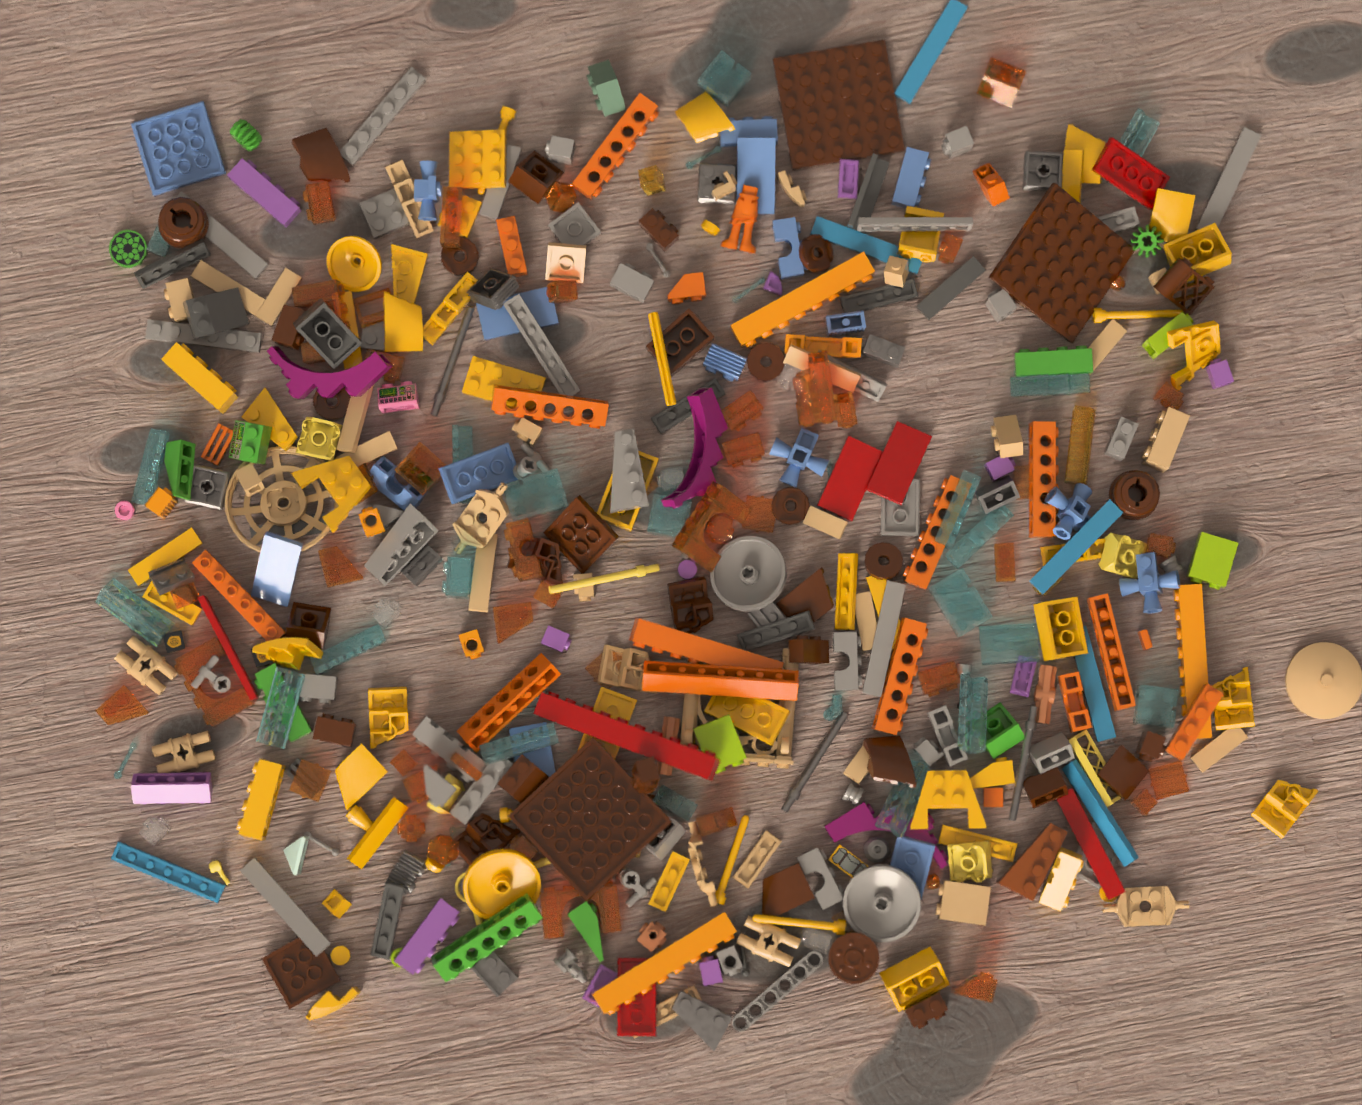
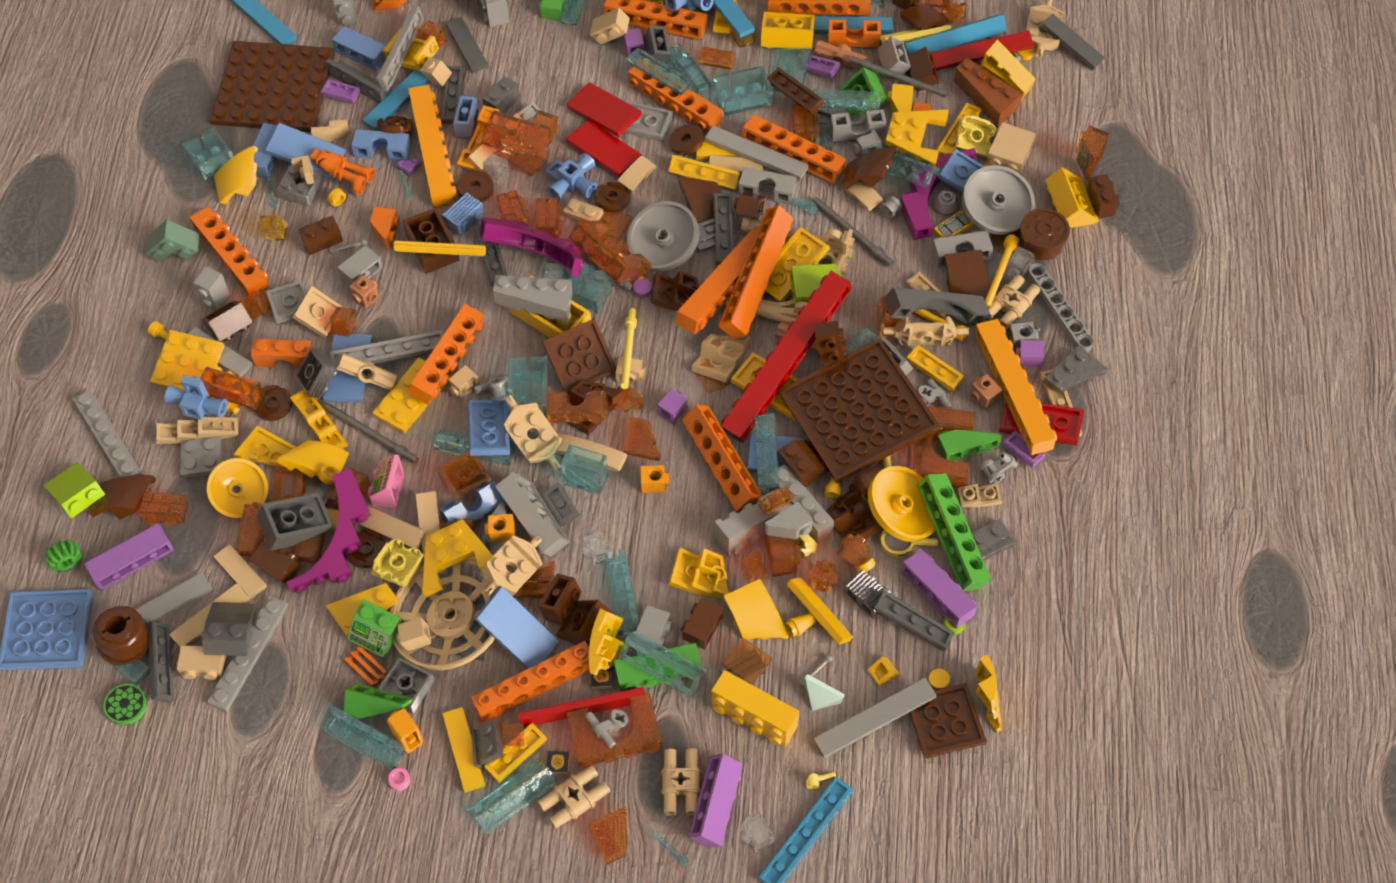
camera: 70 degrees left, 25 degrees down
yellow brick [161,342,238,414] -> none
none -> lime brick [44,462,105,519]
none -> yellow tile [318,464,339,485]
none -> tan piece [336,353,397,391]
none -> nougat brick [350,275,380,309]
none -> tan plate [482,535,543,597]
none -> reddish brown brick [538,573,582,625]
none -> tan plate [563,198,604,226]
none -> reddish brown plate [766,67,824,115]
none -> clear light blue axle [818,121,833,151]
none -> dark grey arch [883,287,990,325]
none -> tan slope [958,483,1003,507]
none -> dark grey tile [1041,14,1105,70]

